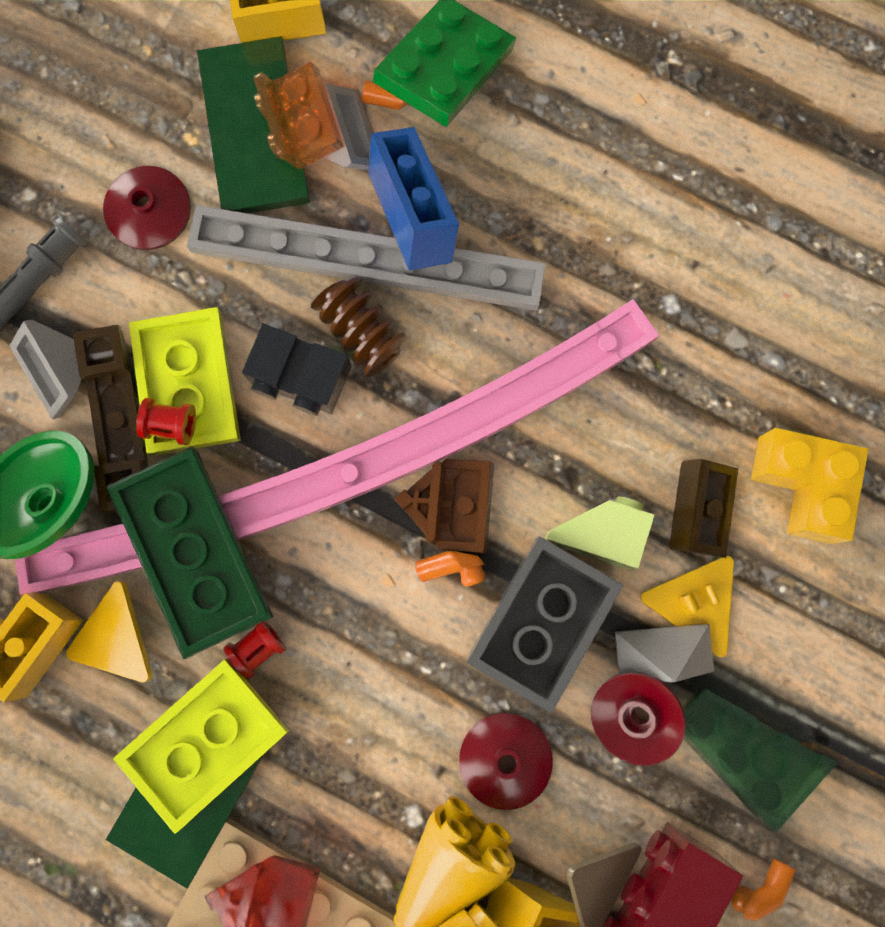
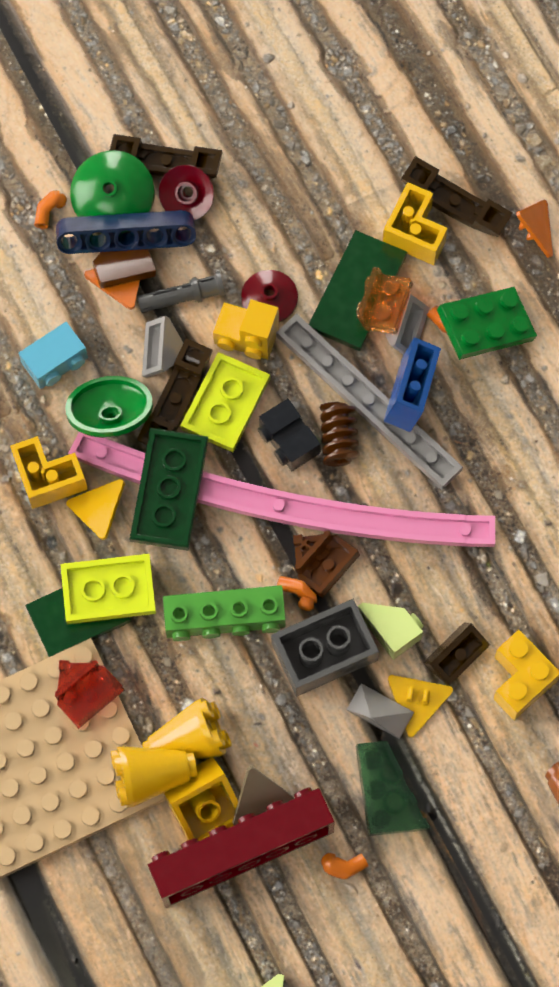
camera: 35 degrees right, 10 degrees down
red bush [136,398,196,445] -> none
red bush [223,621,287,680] -> none
dark red dish [459,713,553,810] -> none
dark red dish [591,672,686,766] -> none
none -> bright green brick [163,585,286,641]
none -> yellow brick [213,299,279,360]

